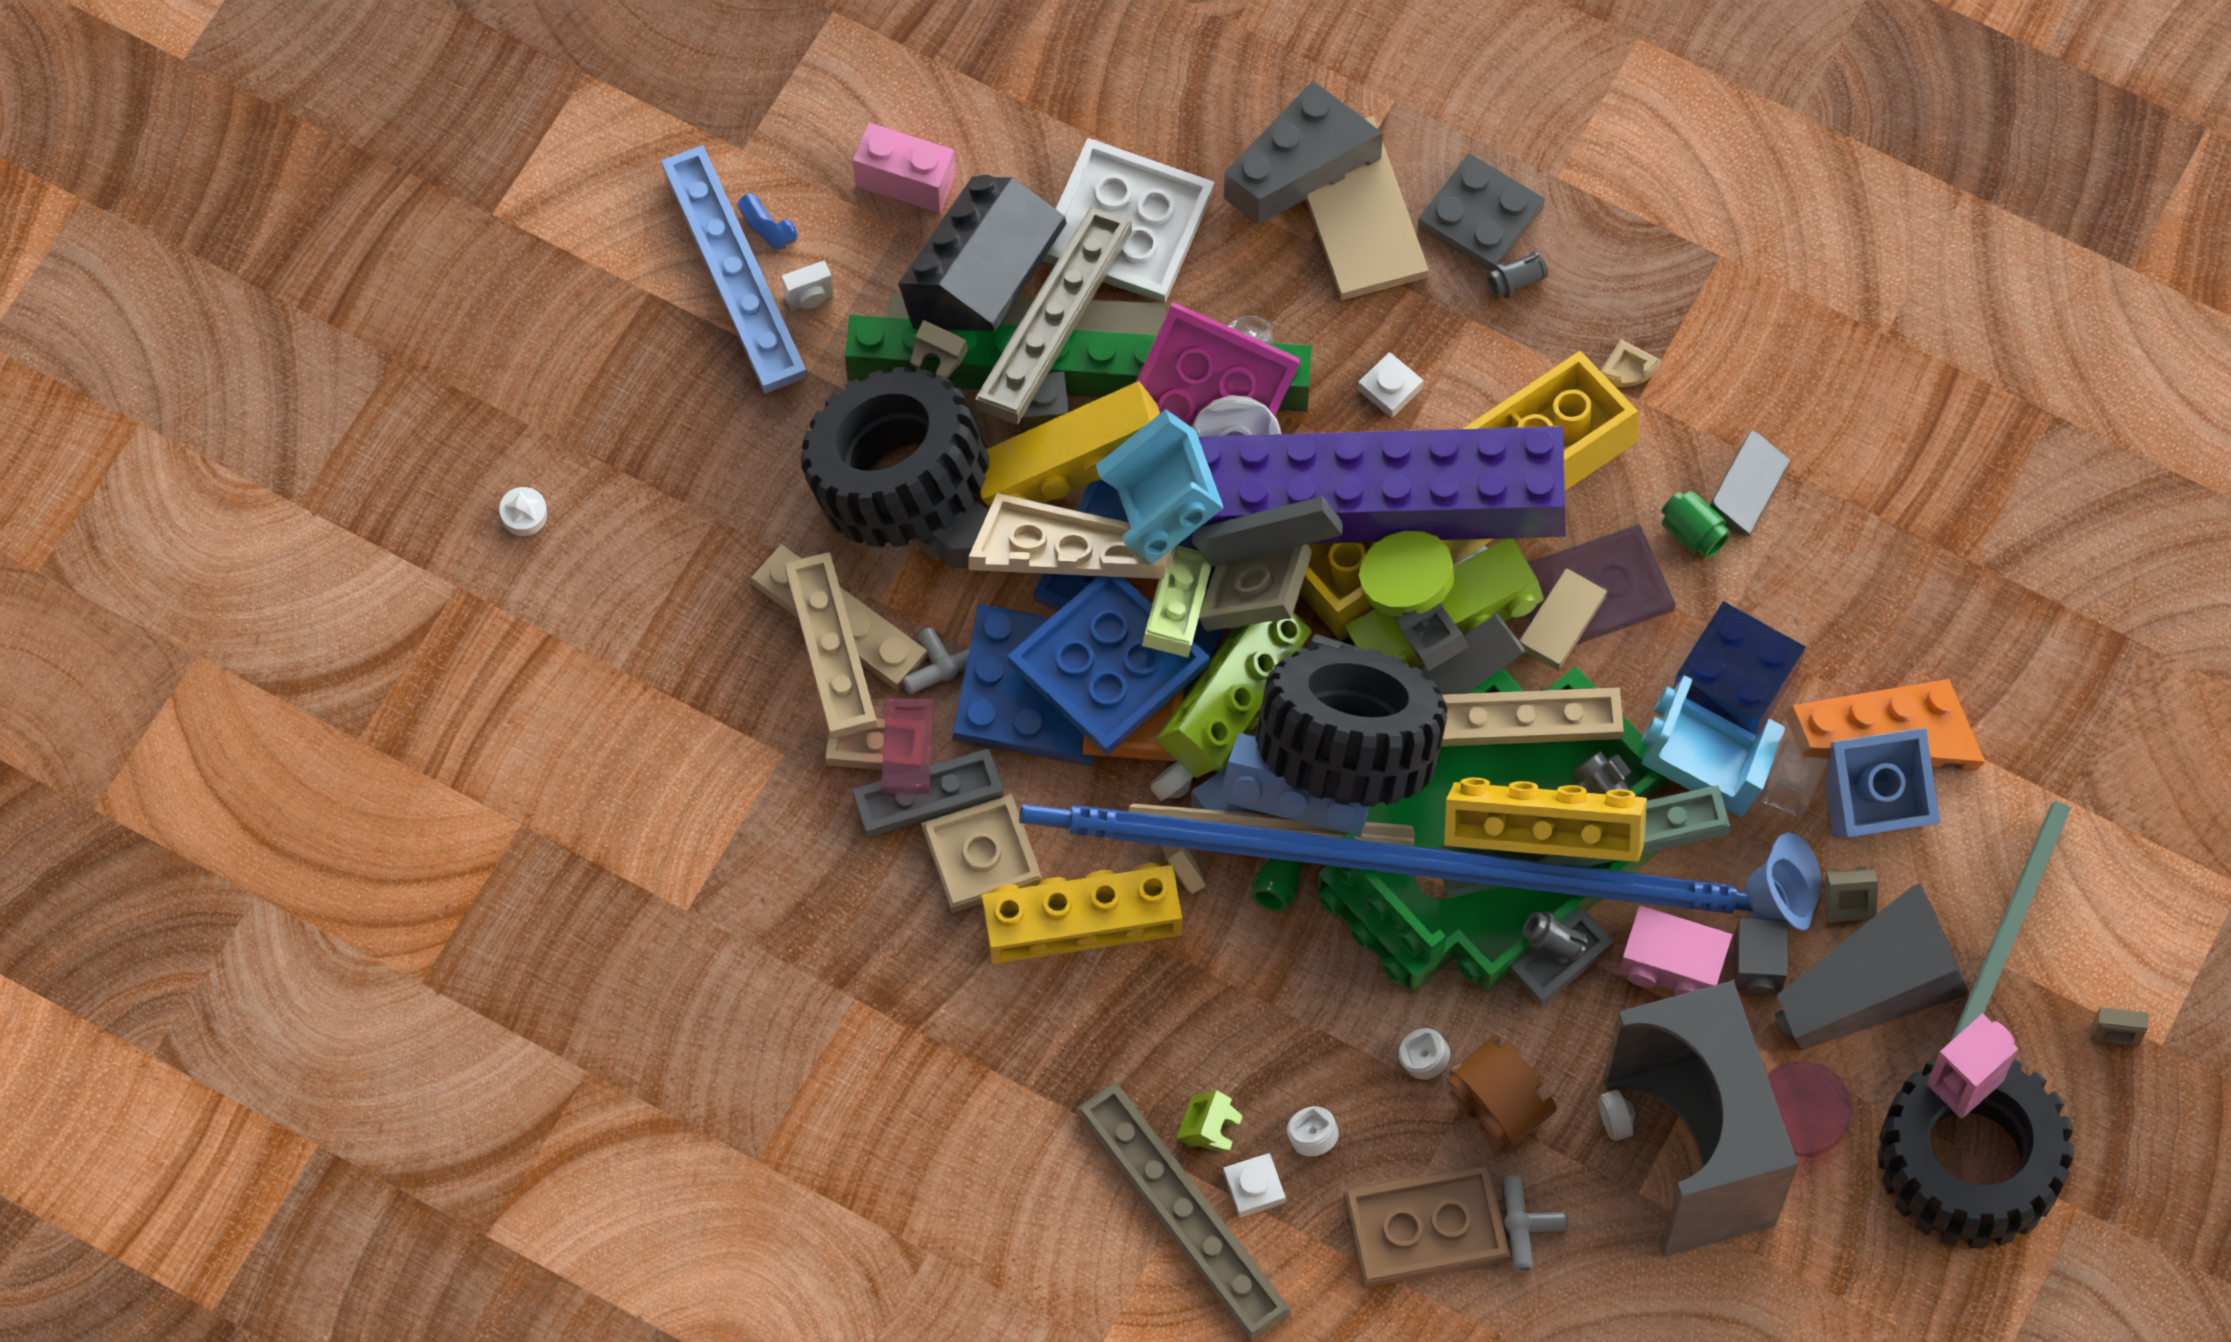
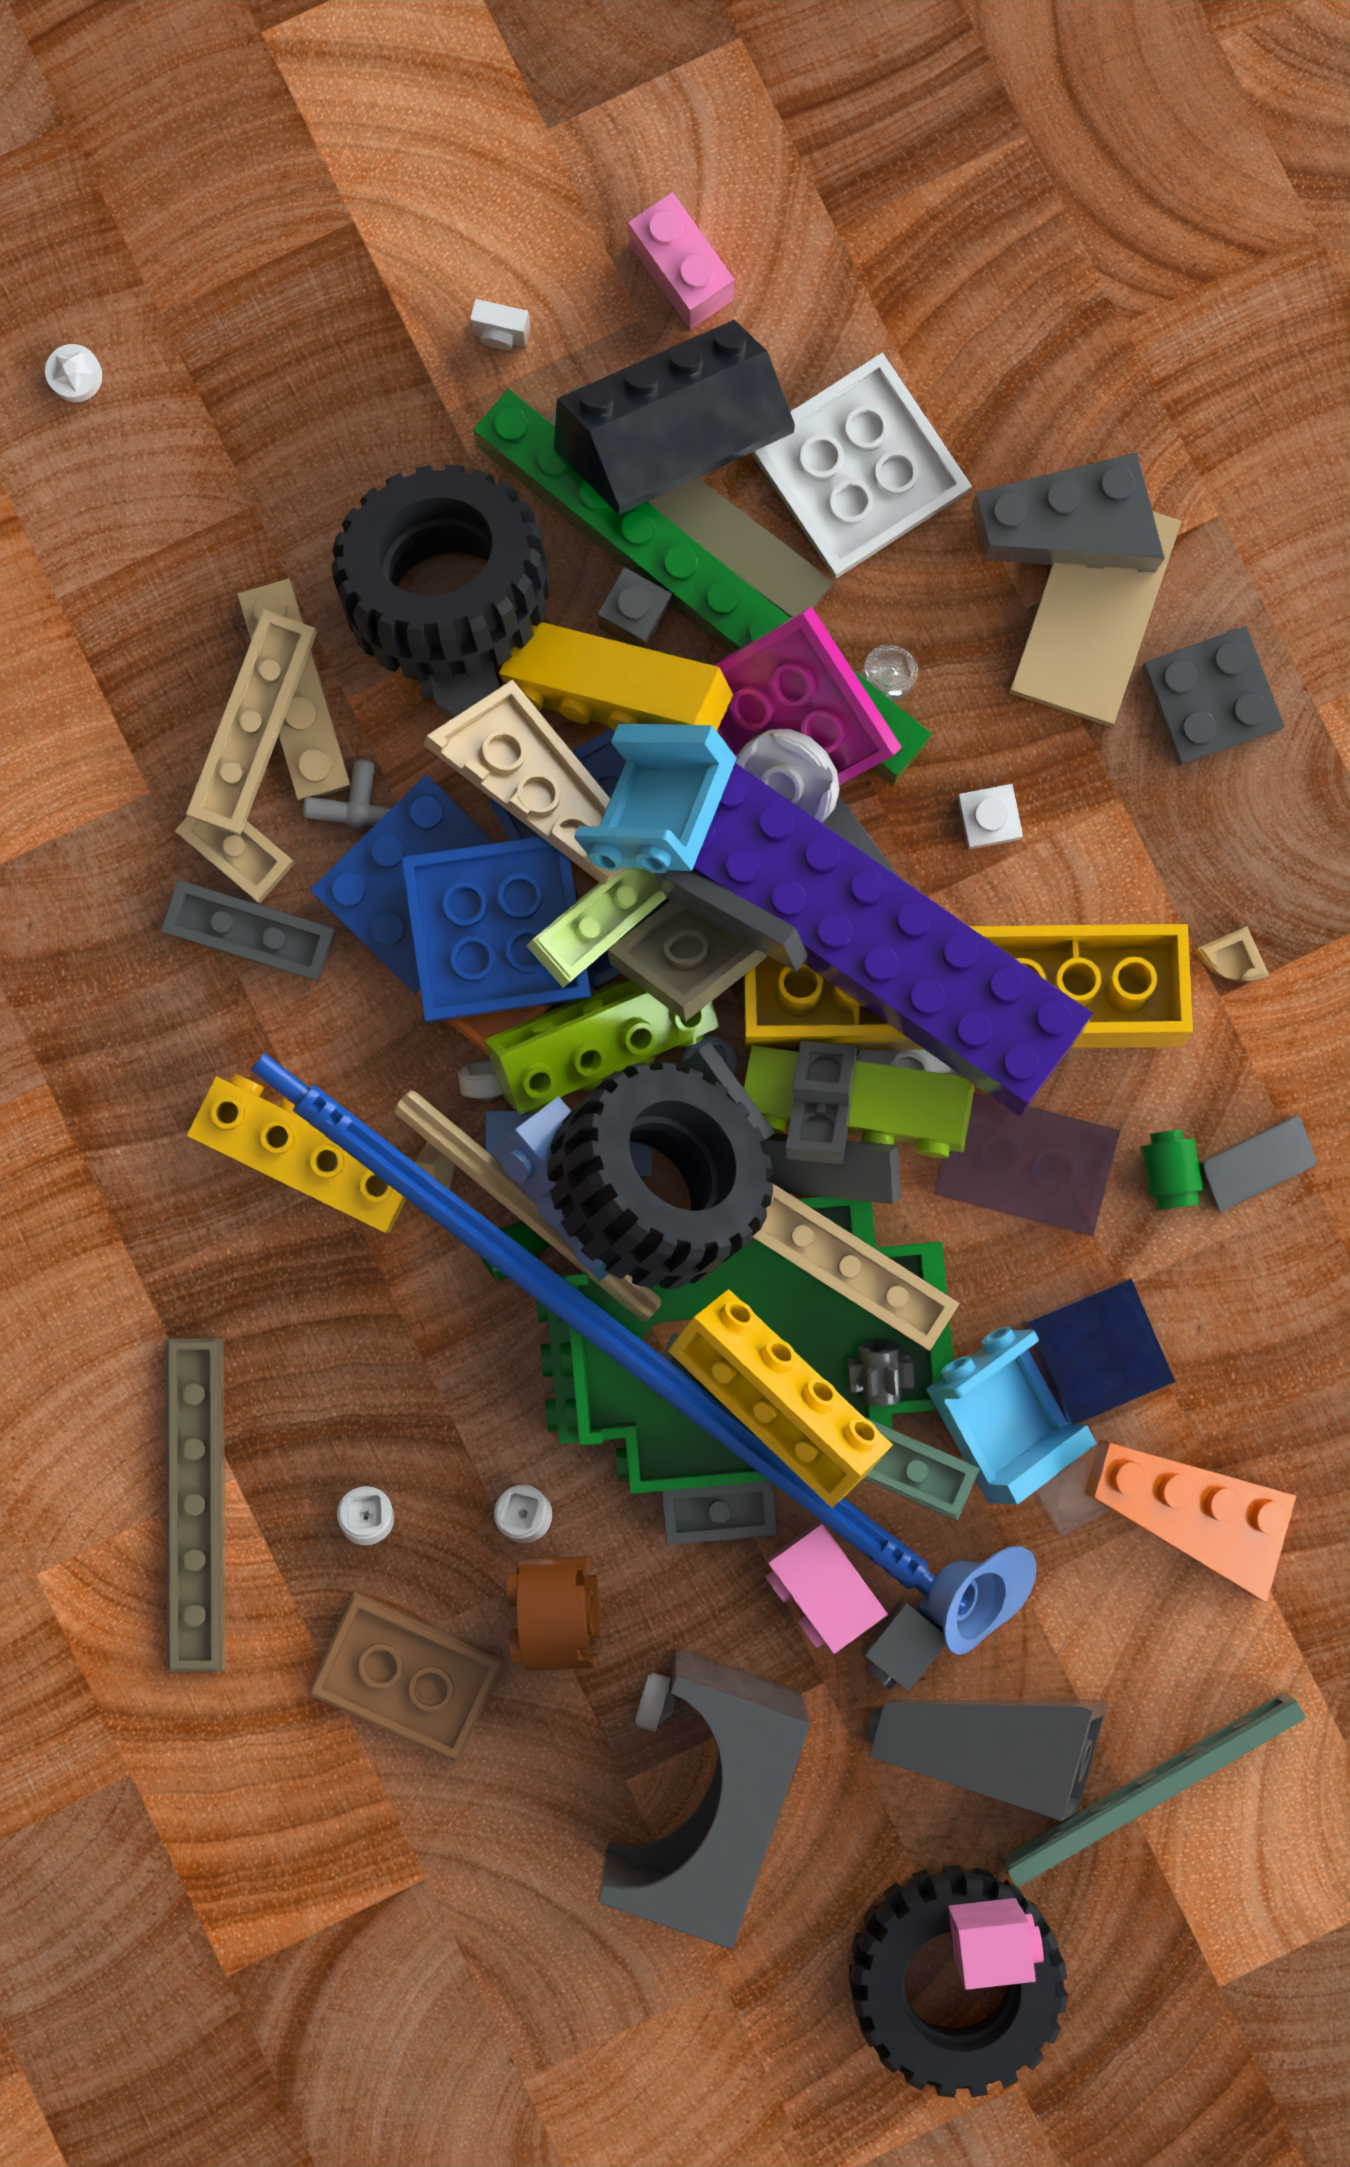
camera: 35 degrees right, 20 degrees up
light blue plate [661,145,807,394] -> none
blue arm [738,193,798,249] -> none
clear pink tile [881,698,934,794] -> none
dark tan tile [910,320,968,379] -> none
tan tile [921,794,1043,913] -> none
tile [975,207,1132,425] -> none
lime tile [1176,1090,1242,1153] -> none
white plate [1223,1153,1286,1218] -> none
lime tile [1359,531,1454,617] -> none
dark grey pin [1486,251,1548,299] -> none
light grey piece [1502,1175,1568,1272] -> none
tan tile [1519,568,1607,671] -> none
dark grey pin [1522,911,1587,962] -> none
clear pink tile [1767,1060,1852,1157] -> none
medium blue slope [1825,728,1940,838] -> none
dark tan tile [1825,866,1878,923] -> none
dark tan tile [2091,1007,2149,1046] -> none

